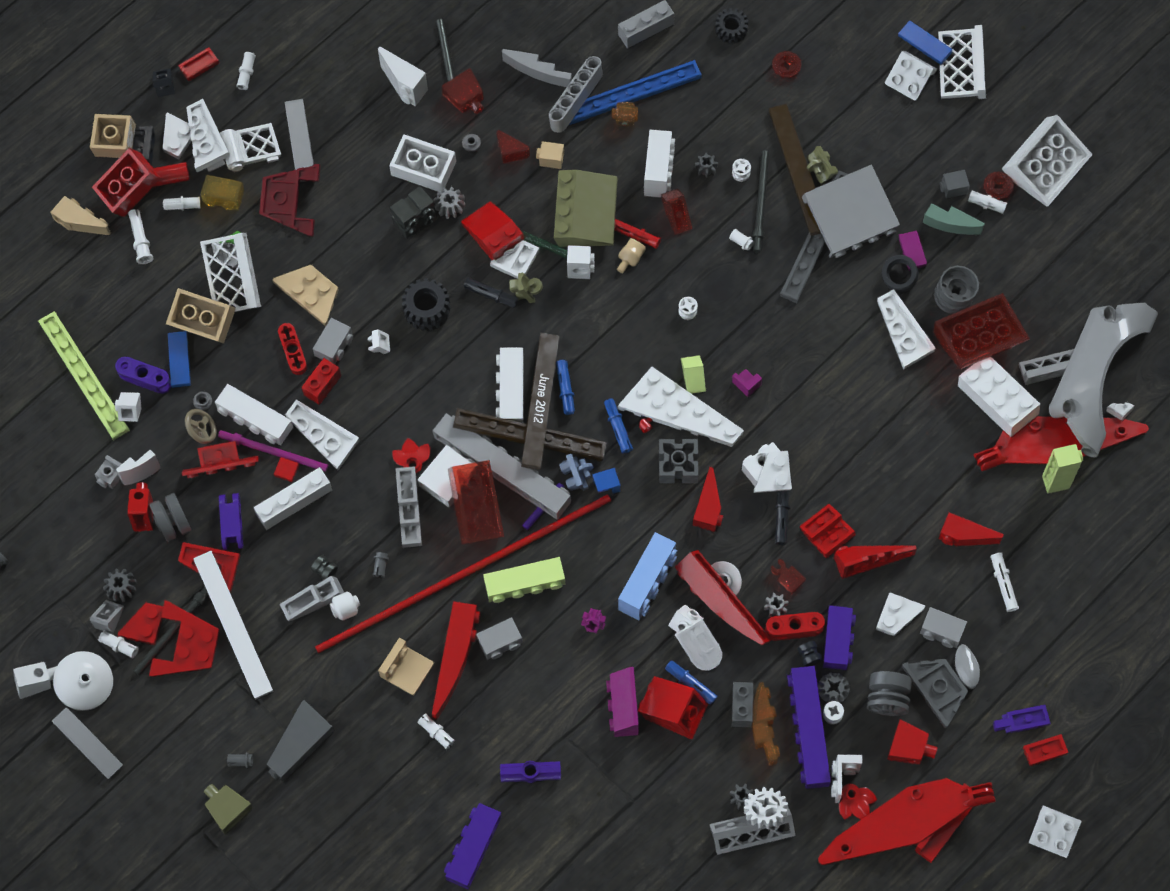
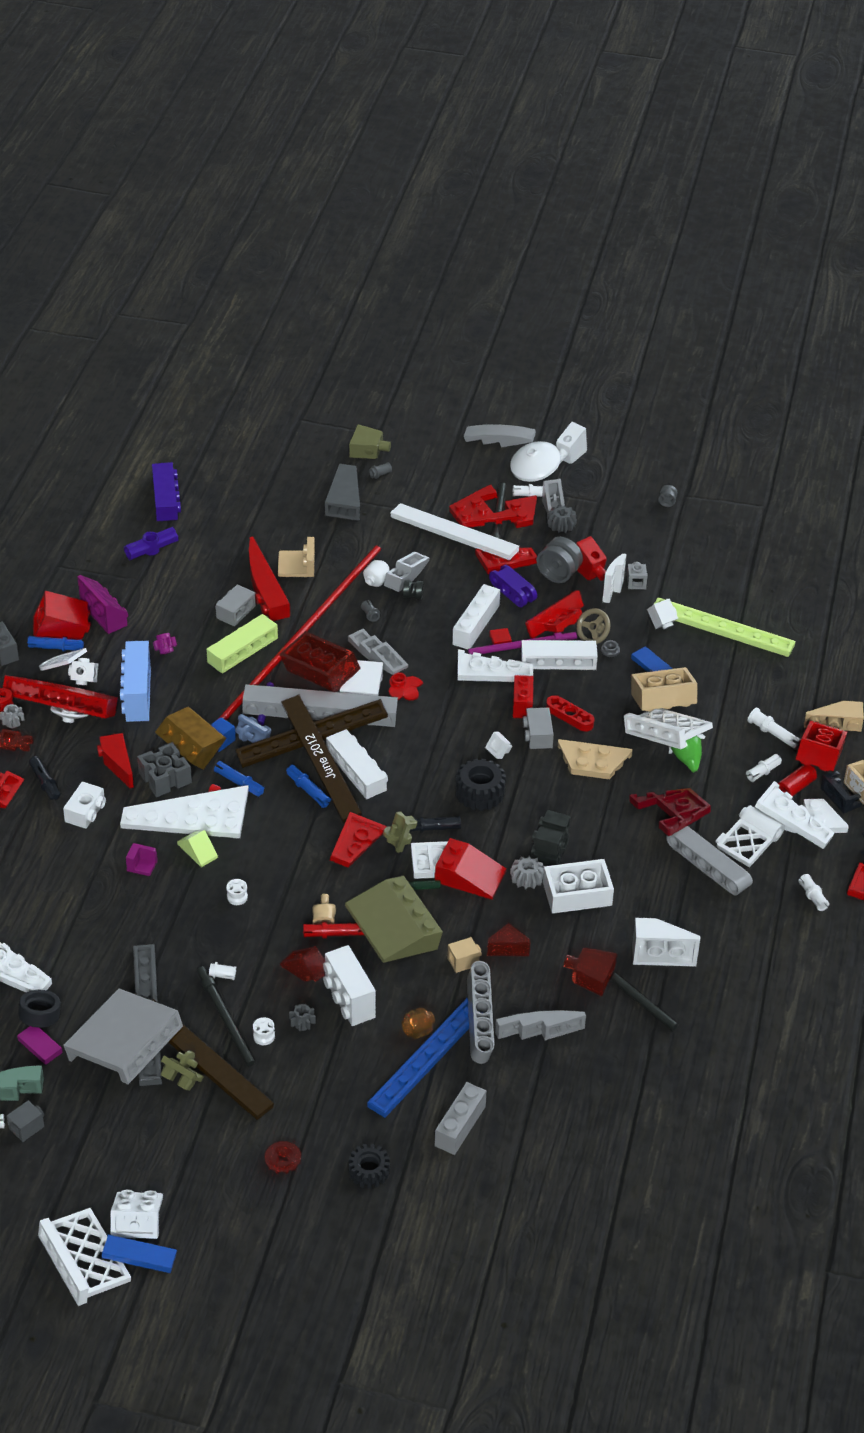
camera: 145 degrees right, 25 degrees down
dark purple piece [115,357,171,394] -> none
clear yellow brick [201,175,244,210] -> none
white pin [418,714,455,750] -> none
flat silver plate [462,134,481,152] -> none
white brick [567,246,595,279] -> none
white wing [754,451,792,493] -> none
none -> pearl gold slope [155,707,226,770]
none -> red wing [330,812,387,868]

